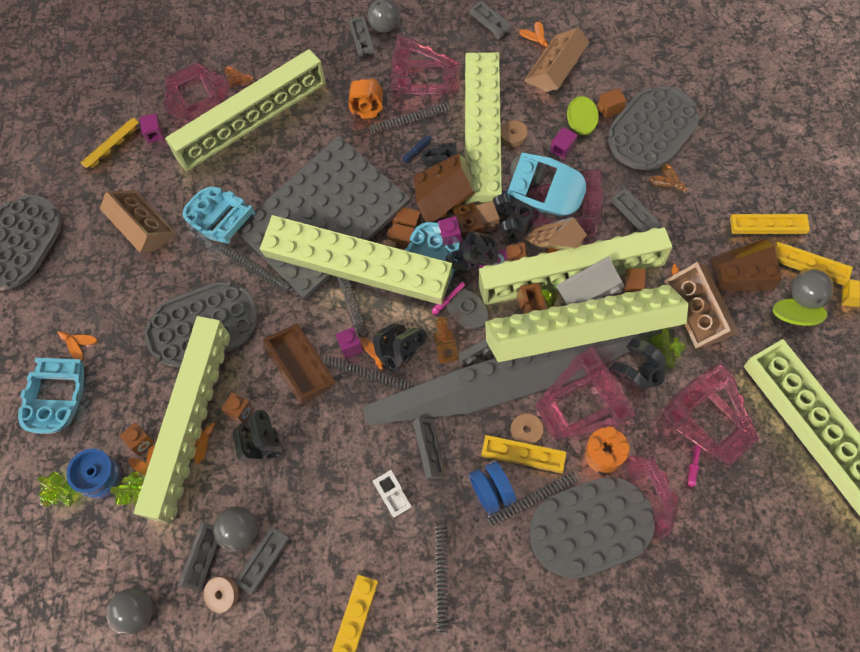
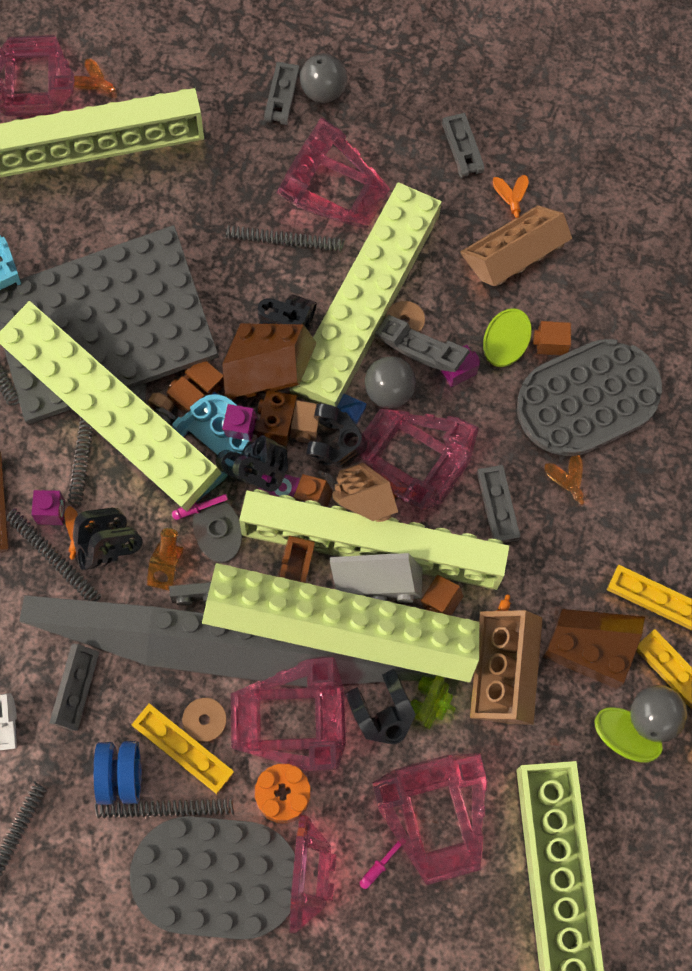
camera: 15 degrees right, 5 degrees up
orange brick [349,78,383,119] -> none
dark blue piece [402,135,432,163] -> none
medium azure slope [507,153,586,216] -> none
clear neon green piece [541,289,557,309] -> none
none -> dark grey slope [375,314,470,372]

